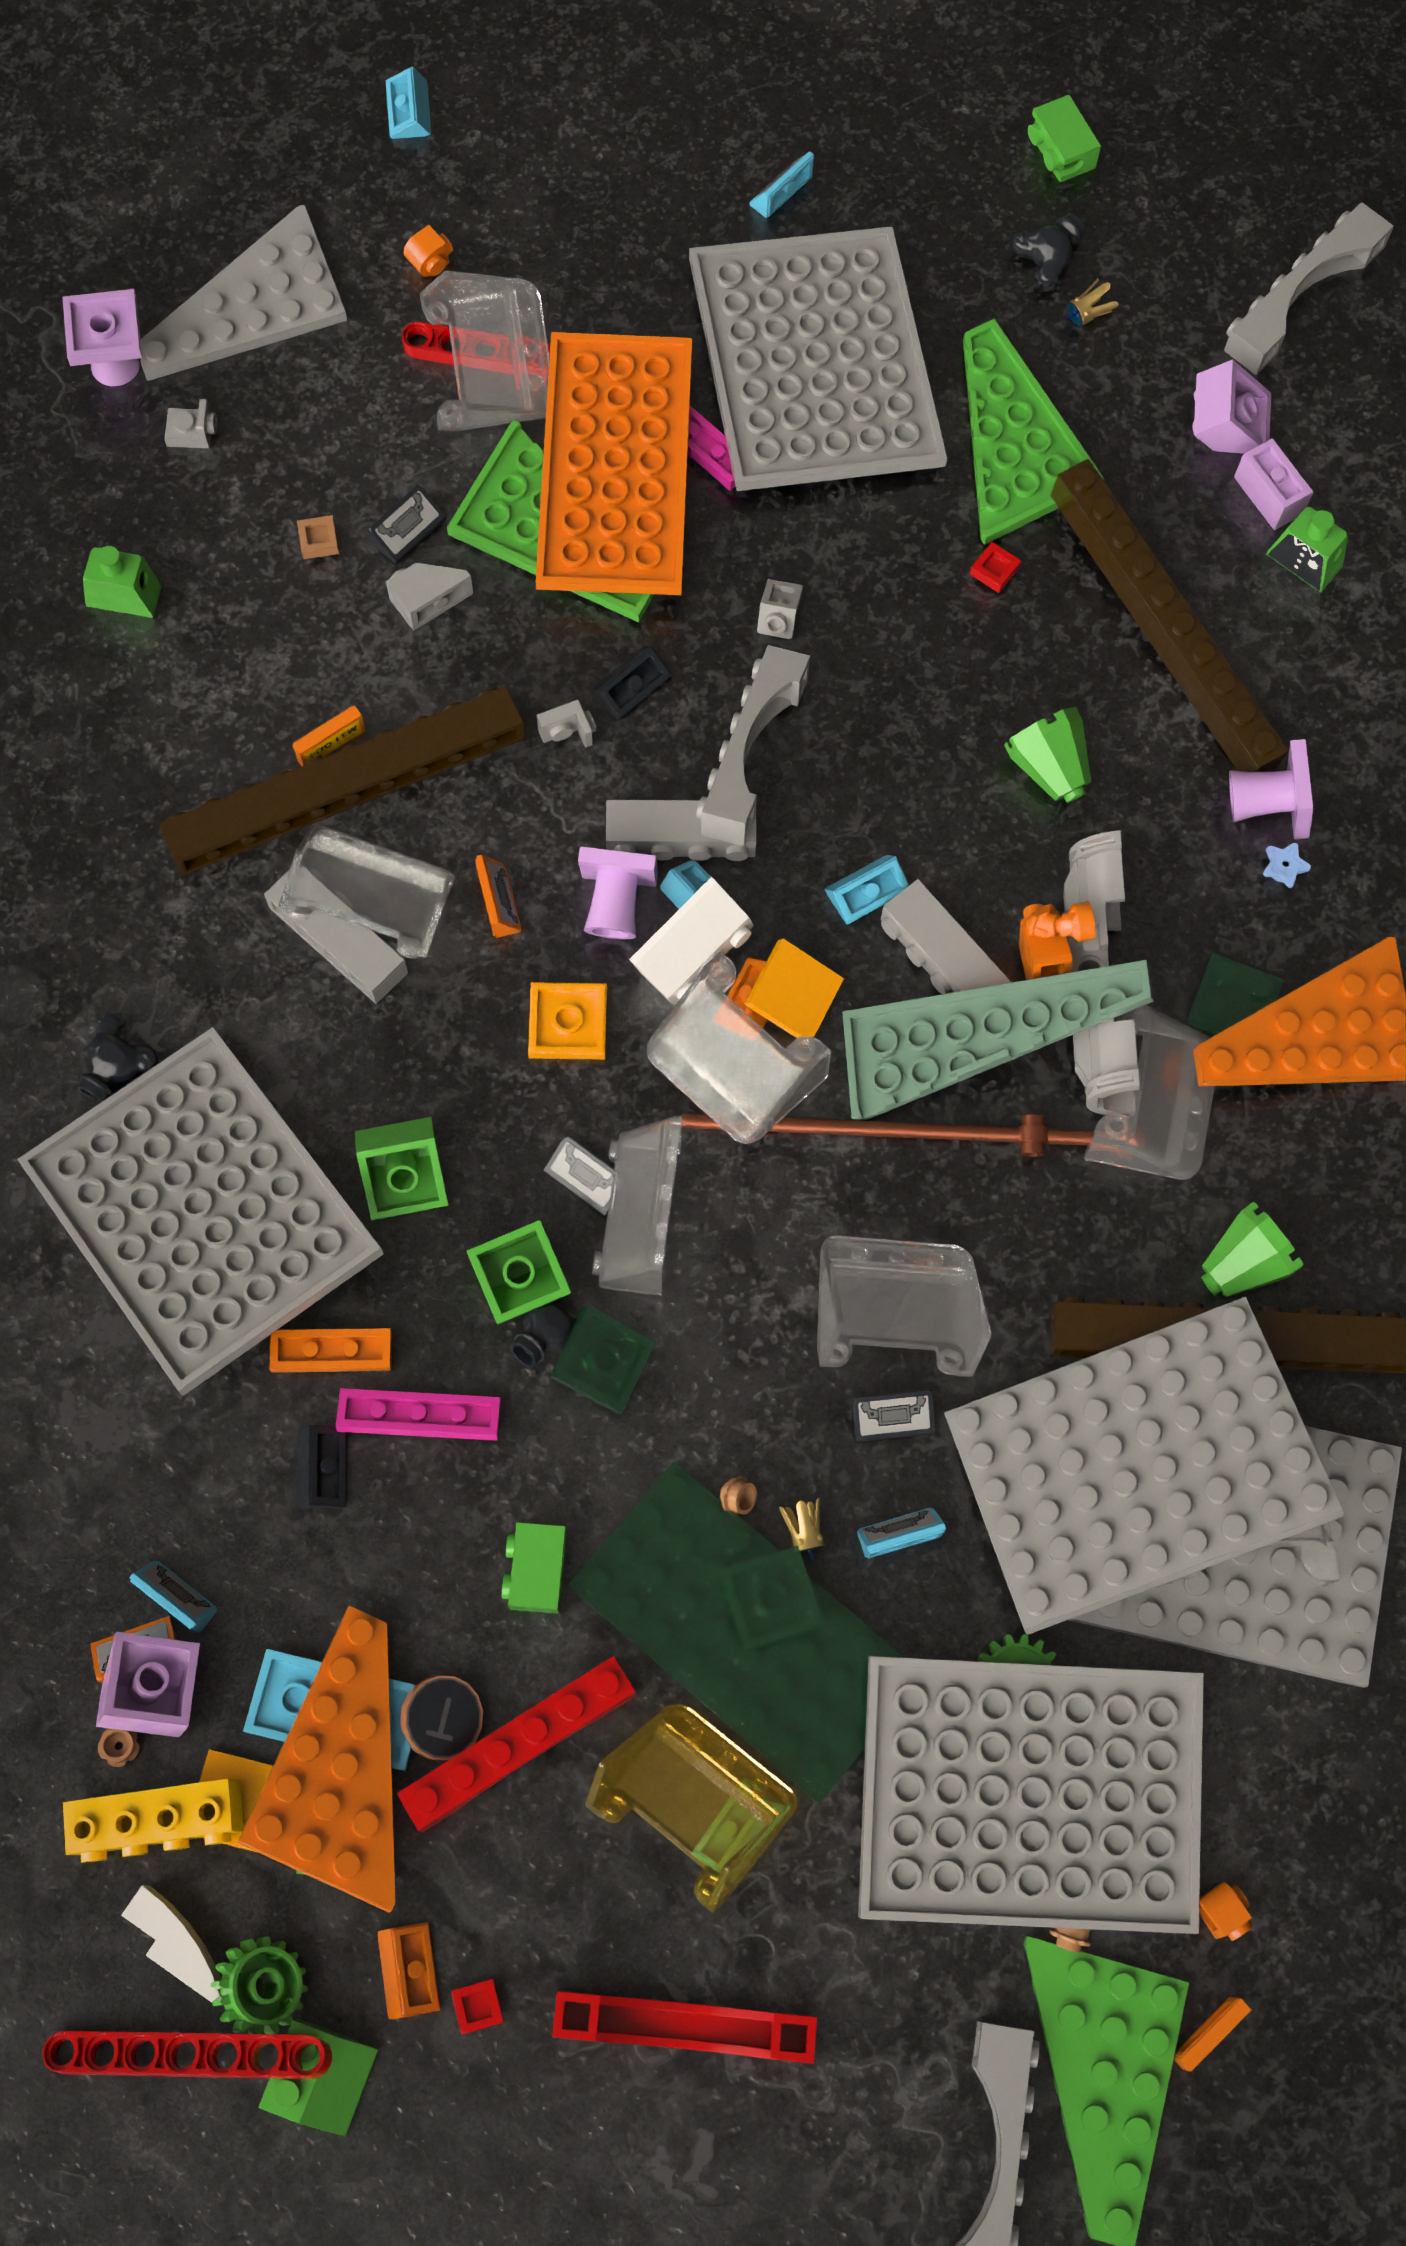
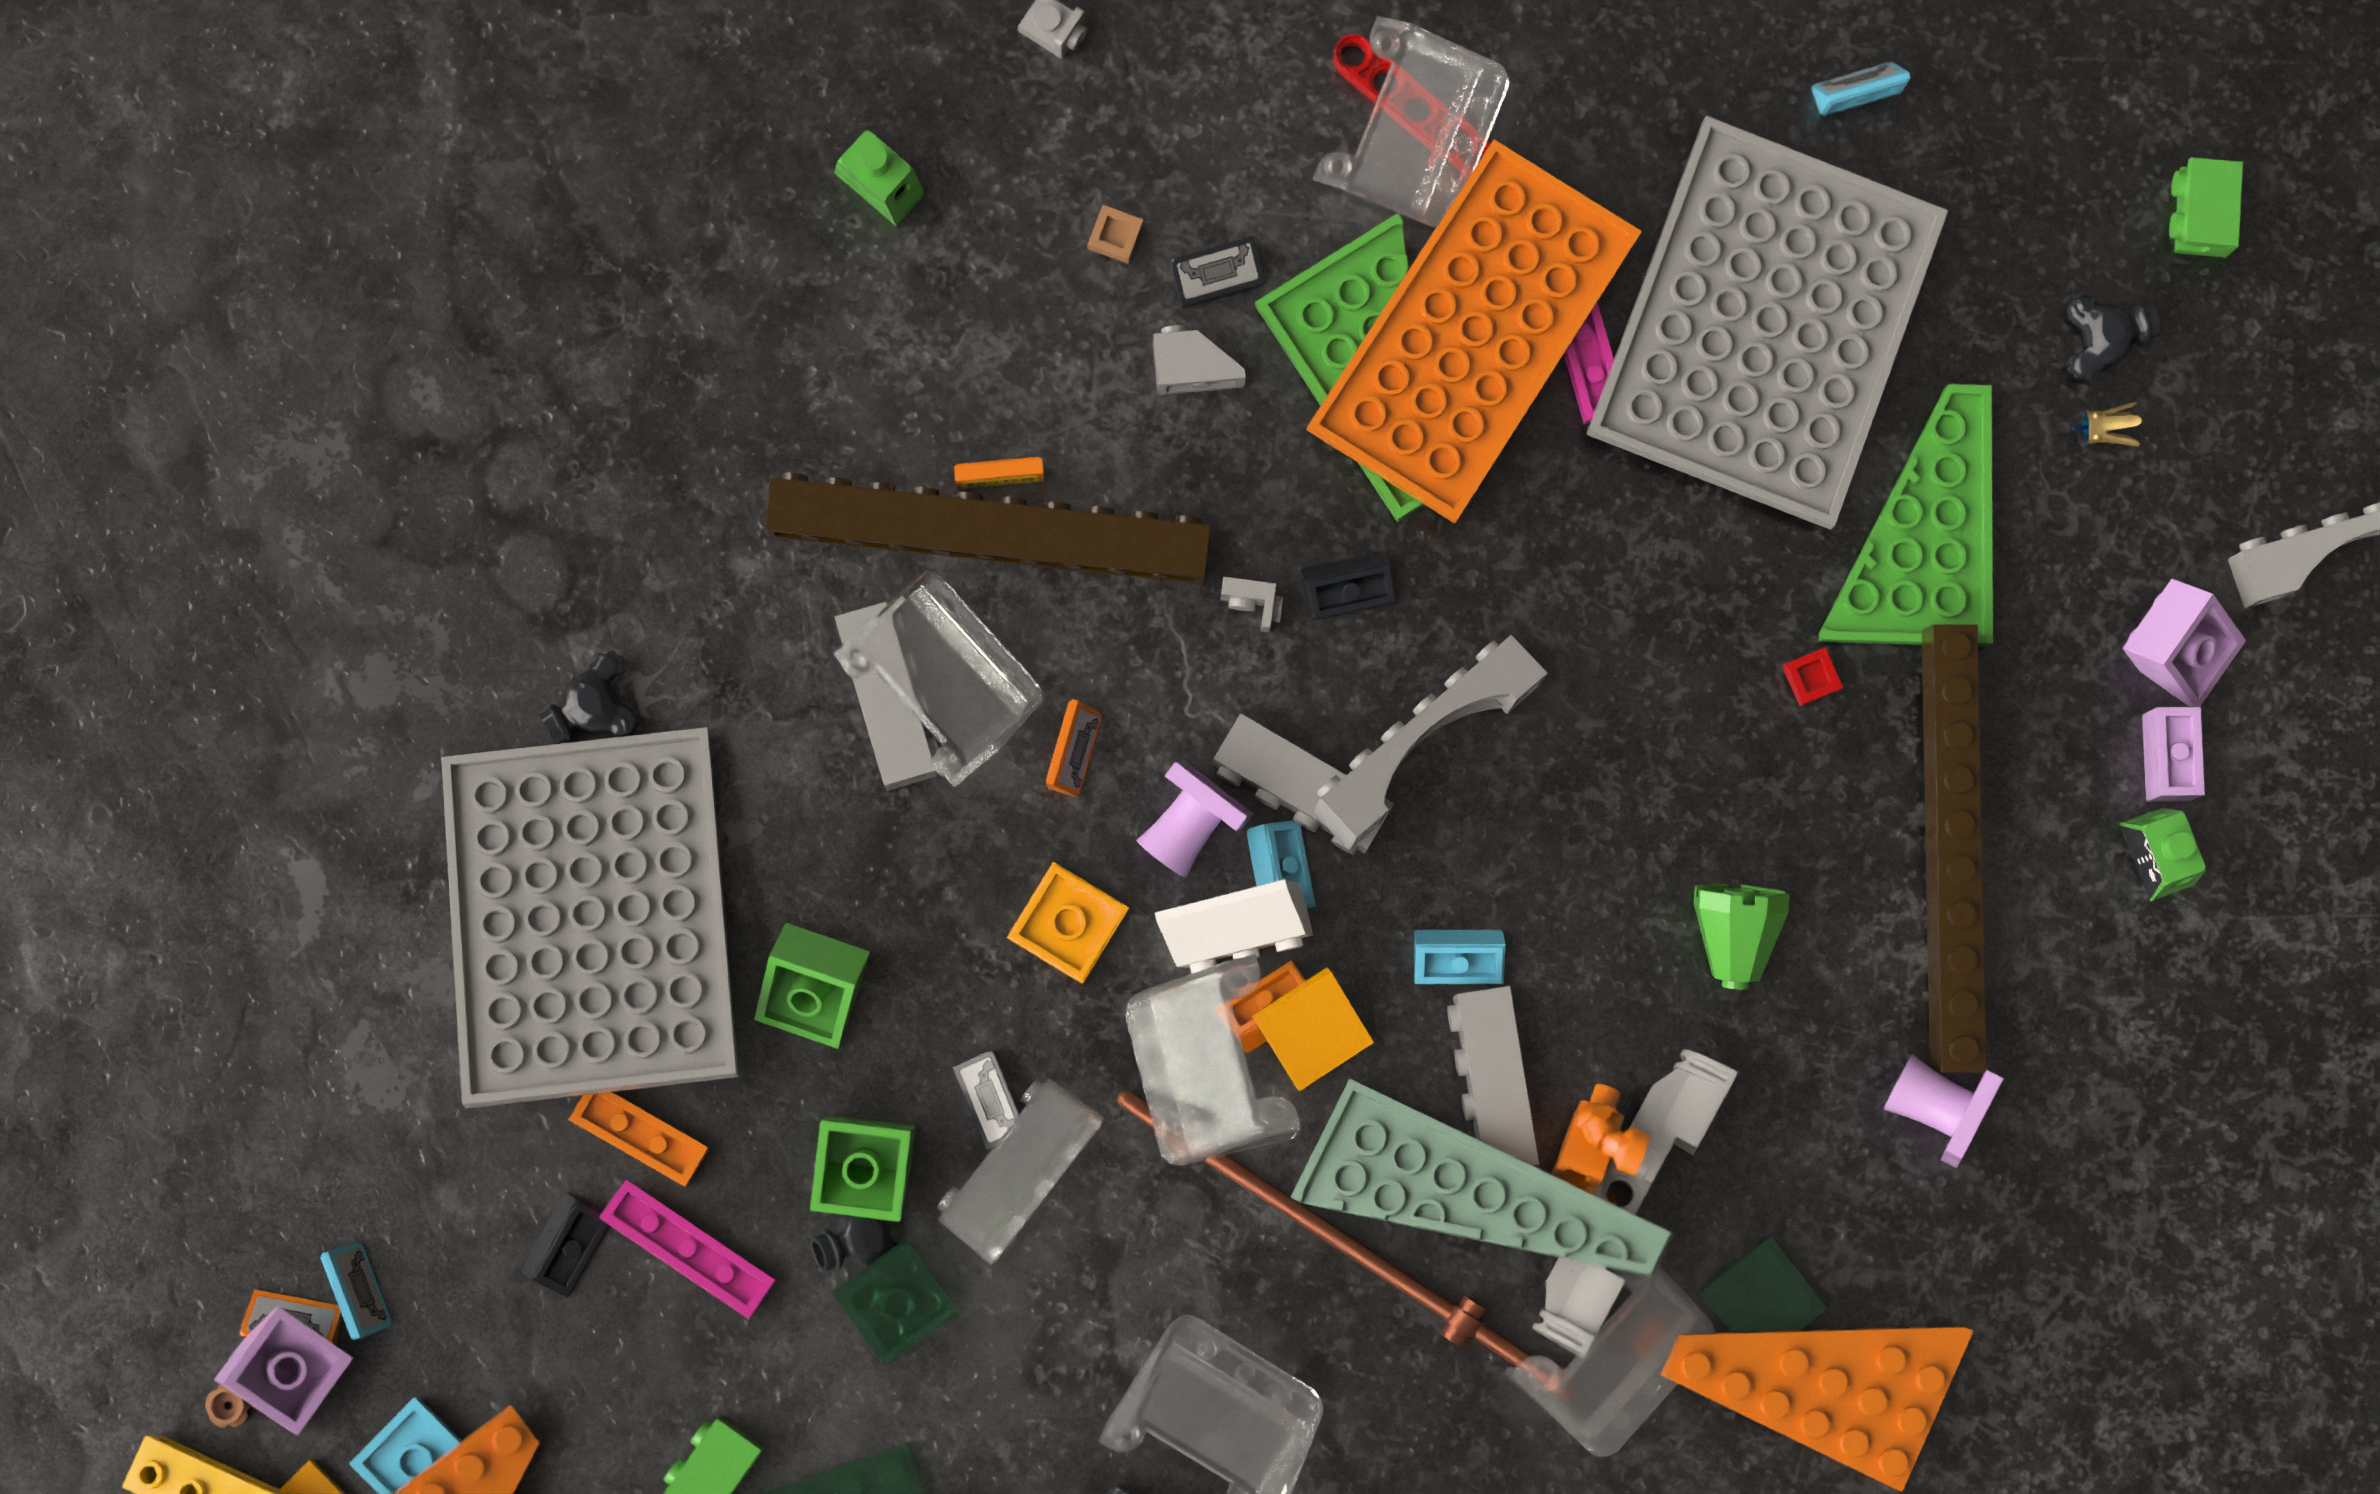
camera: 25 degrees right, 10 degrees up
light grey bracket [757,579,803,639] -> none
light blue plate [1263,843,1311,888] -> none

